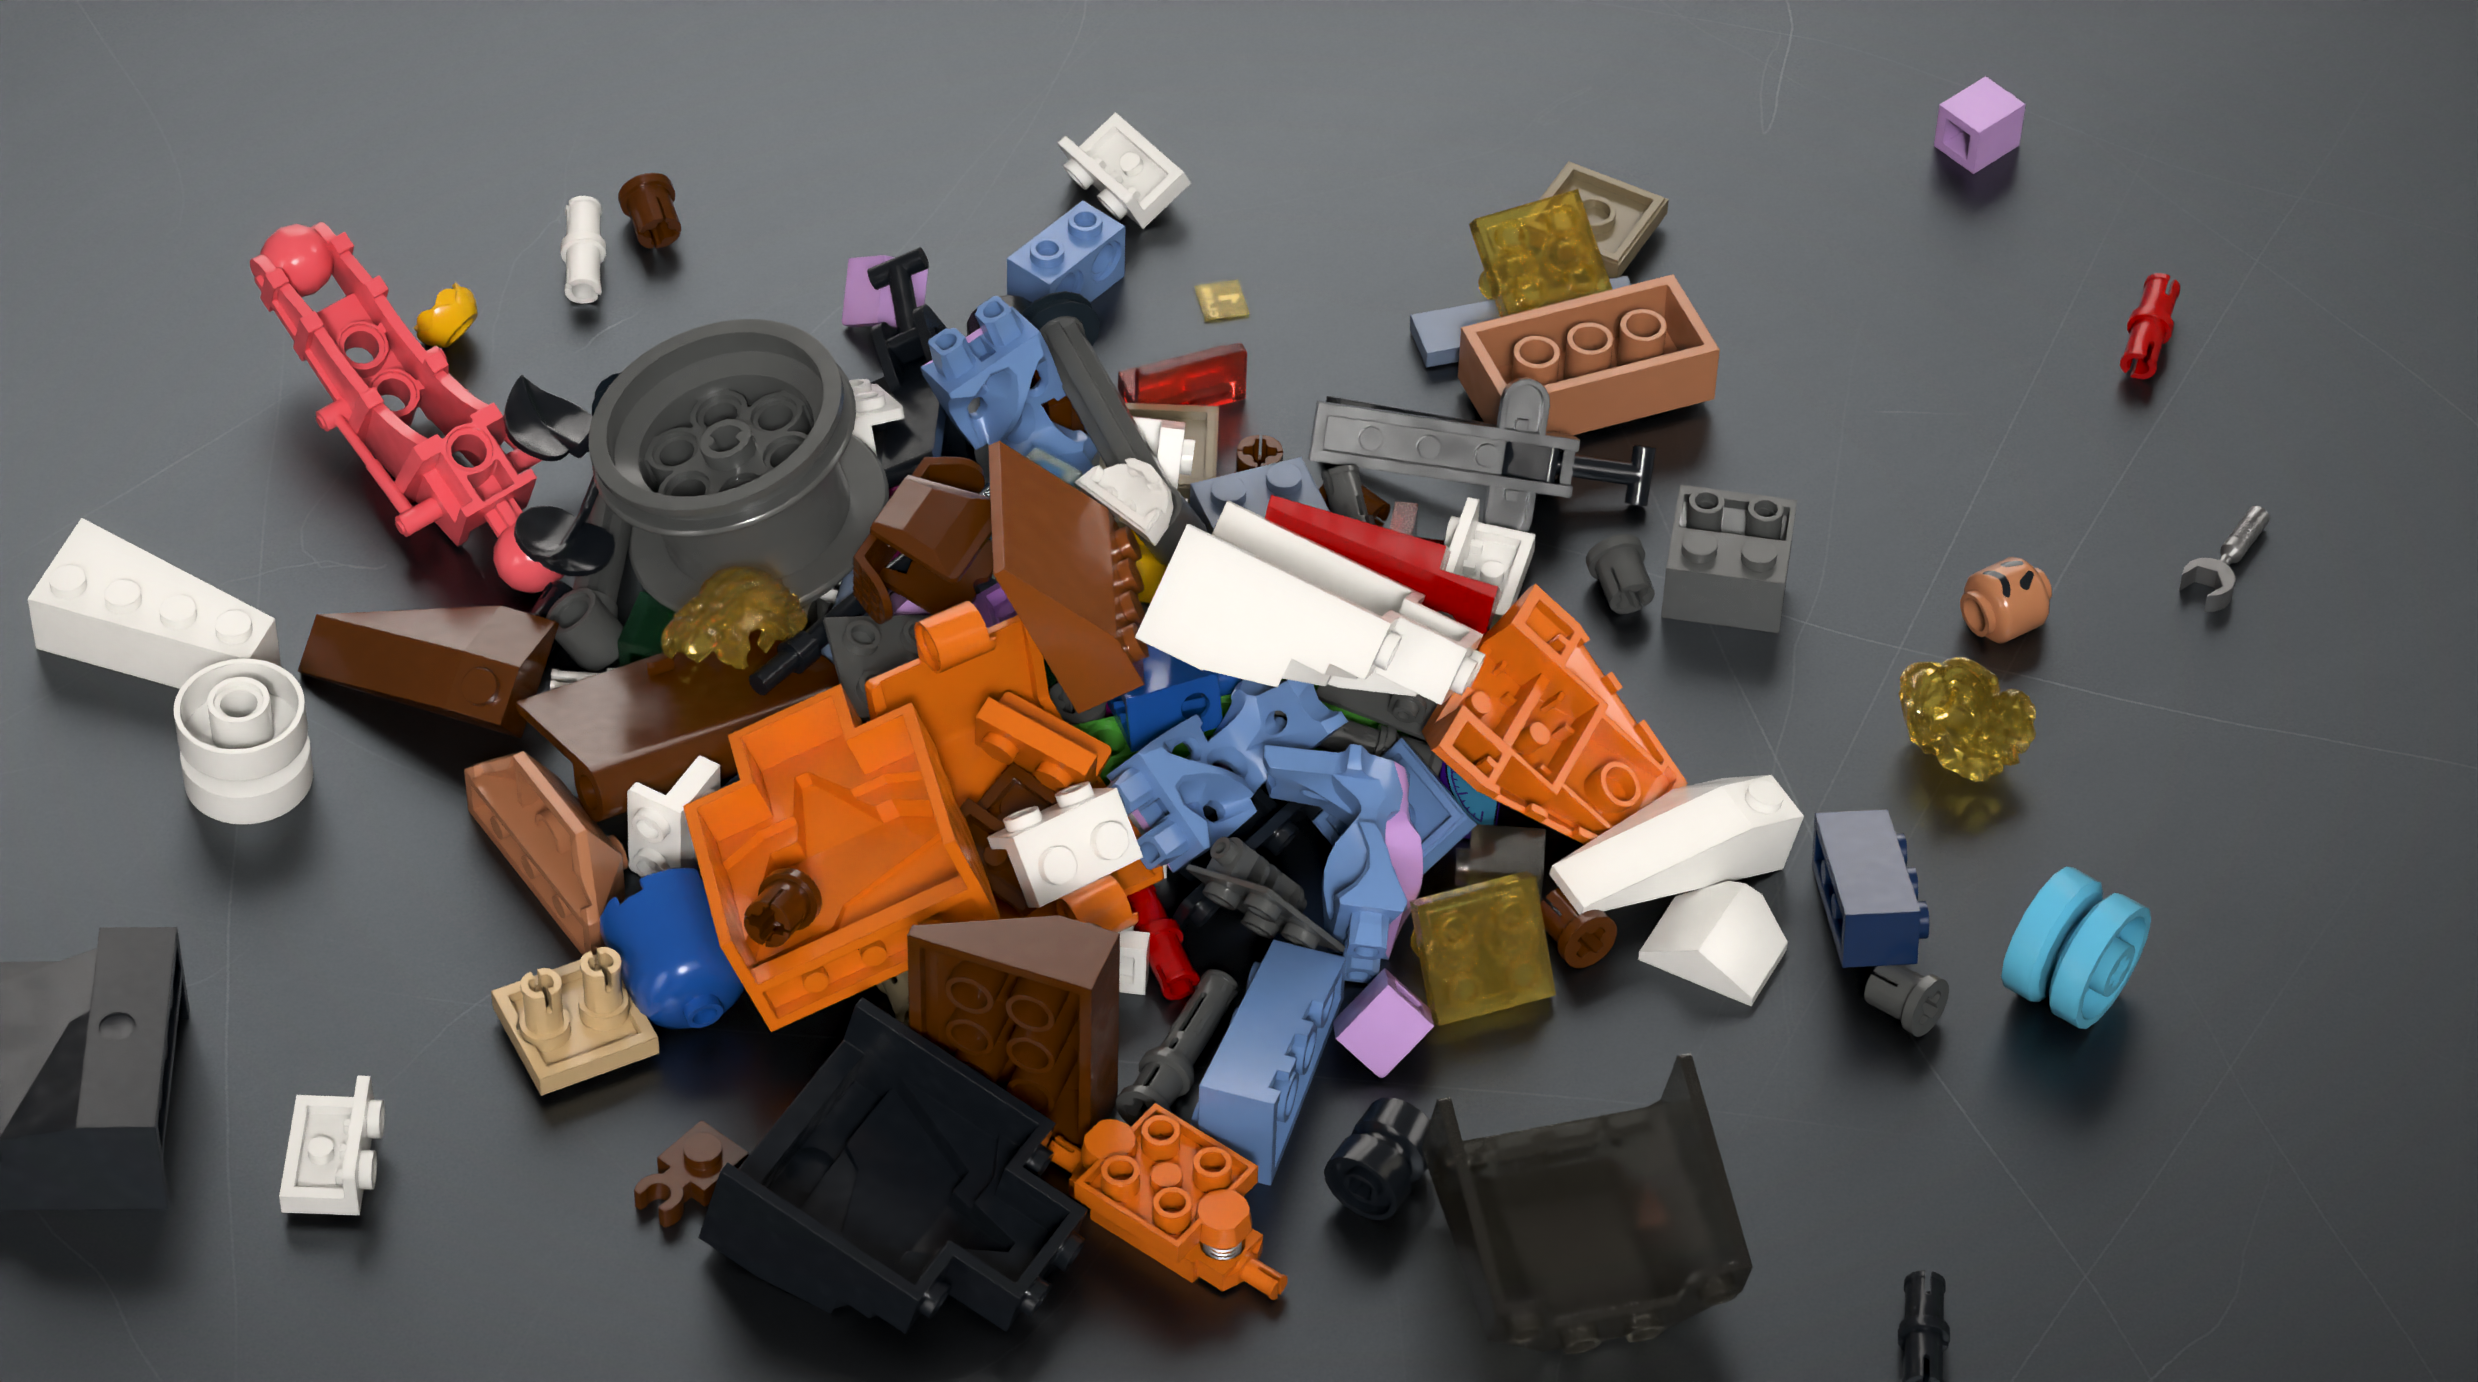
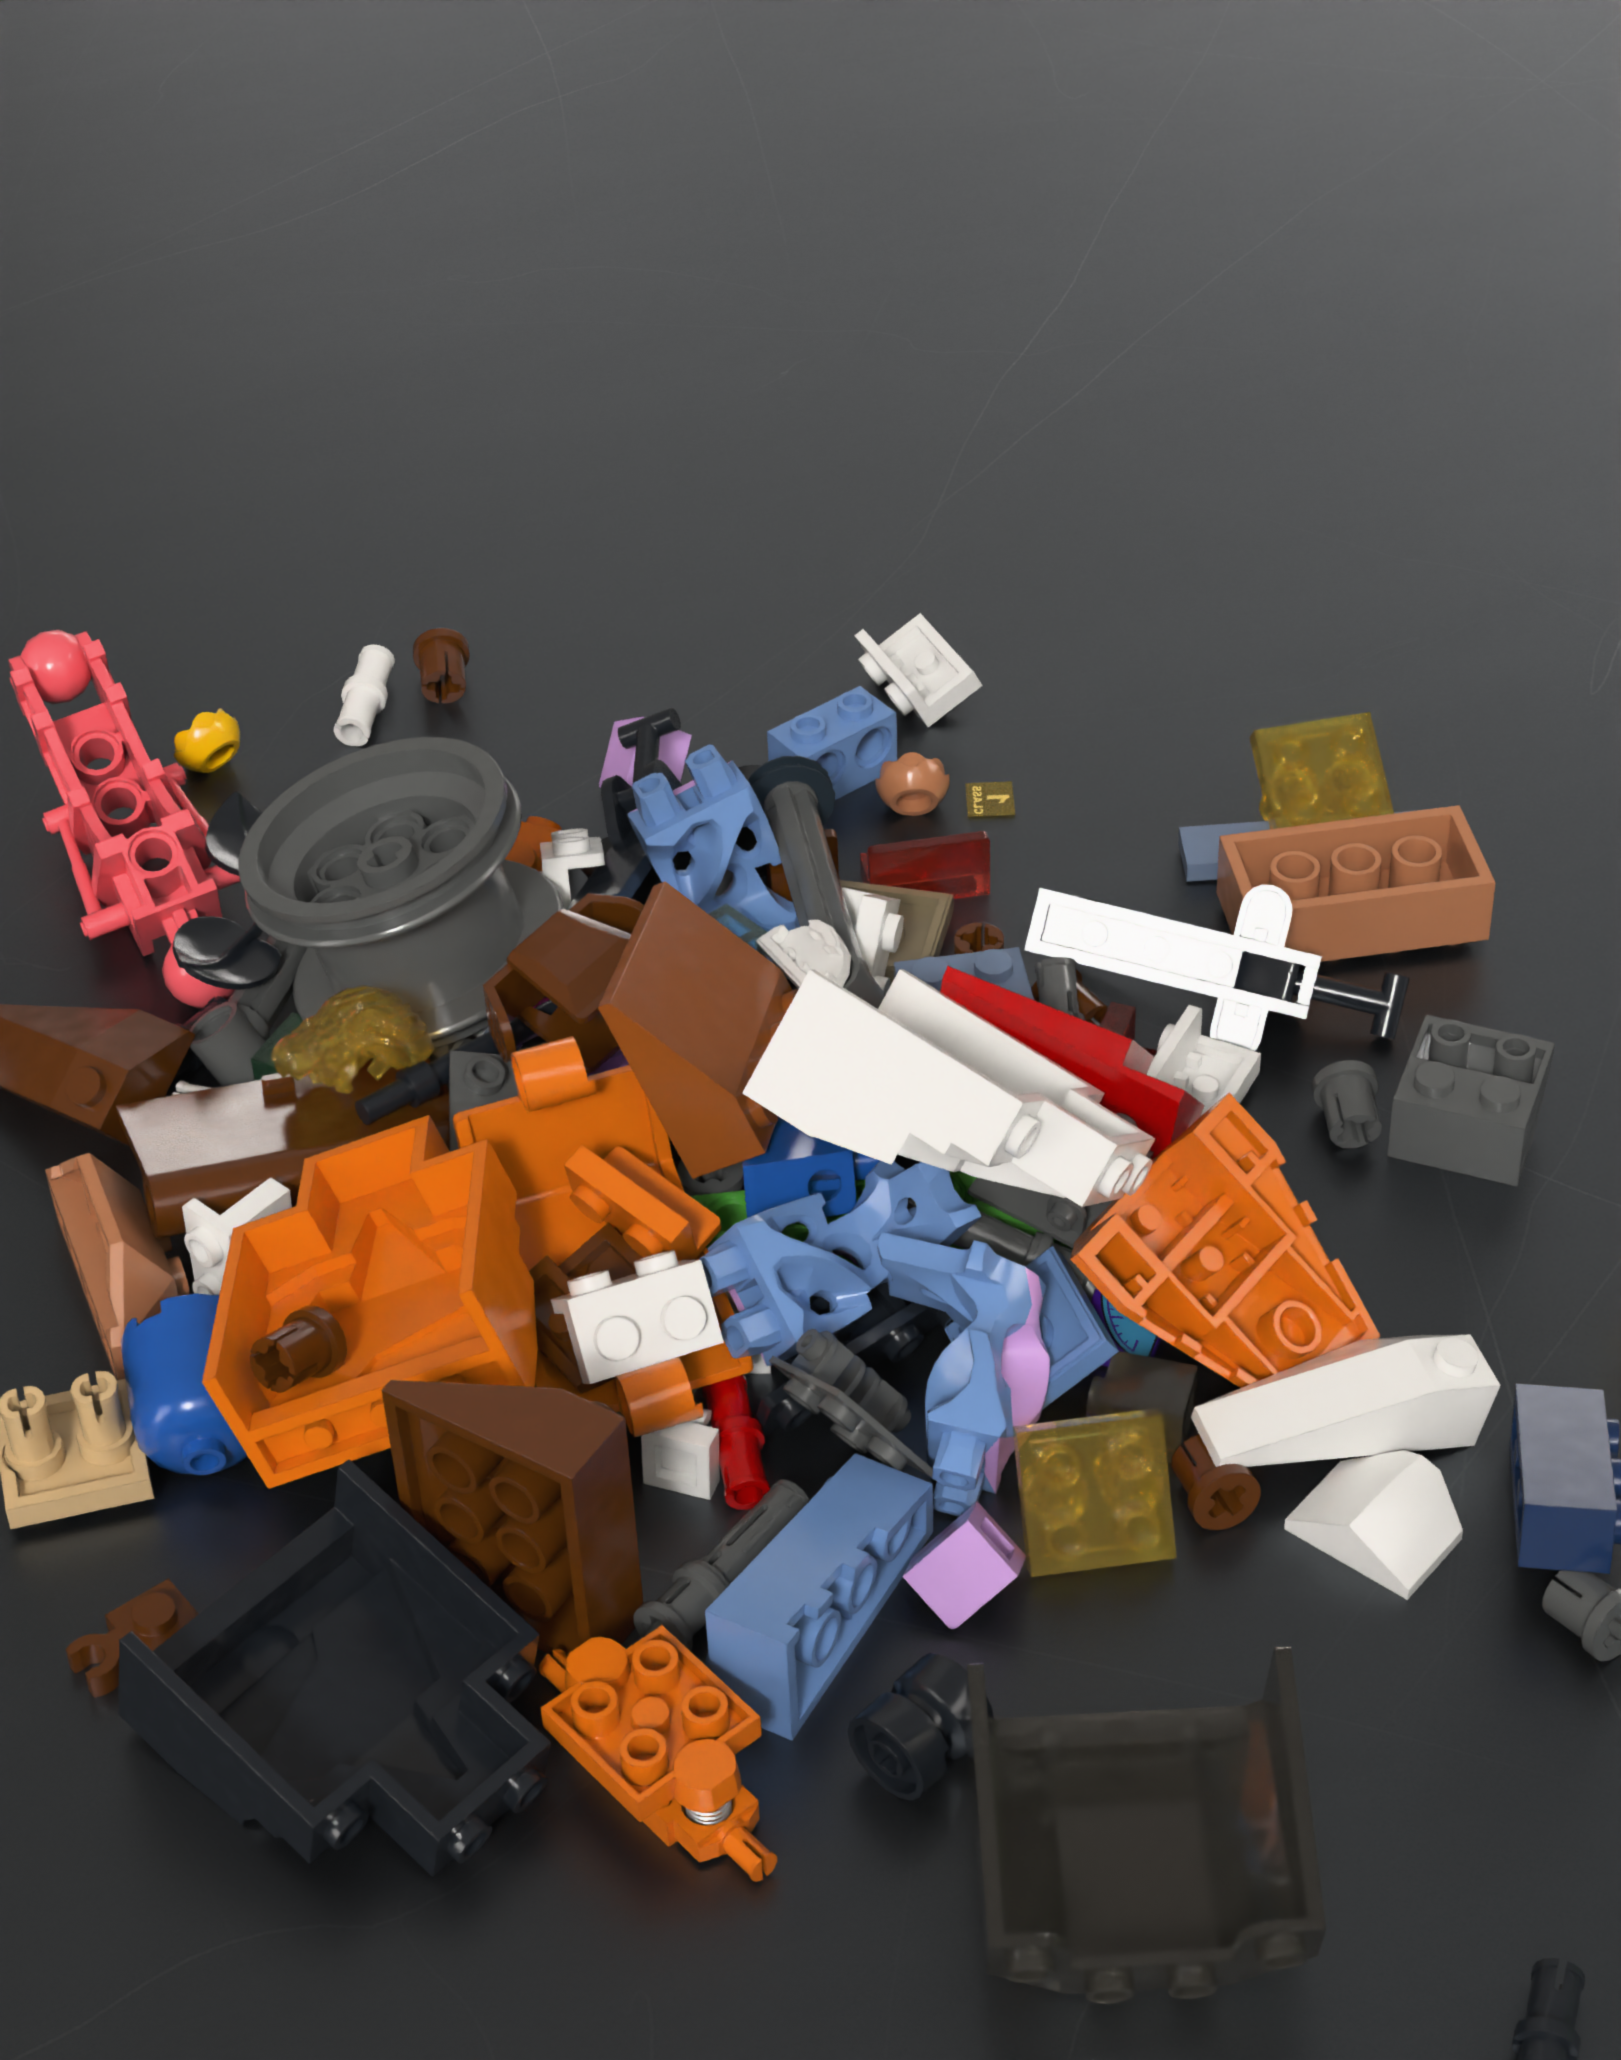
camera: 15 degrees right, 5 degrees down
dark tan plate [1517,161,1669,278] -> none
none -> nougat plate [875,752,950,816]

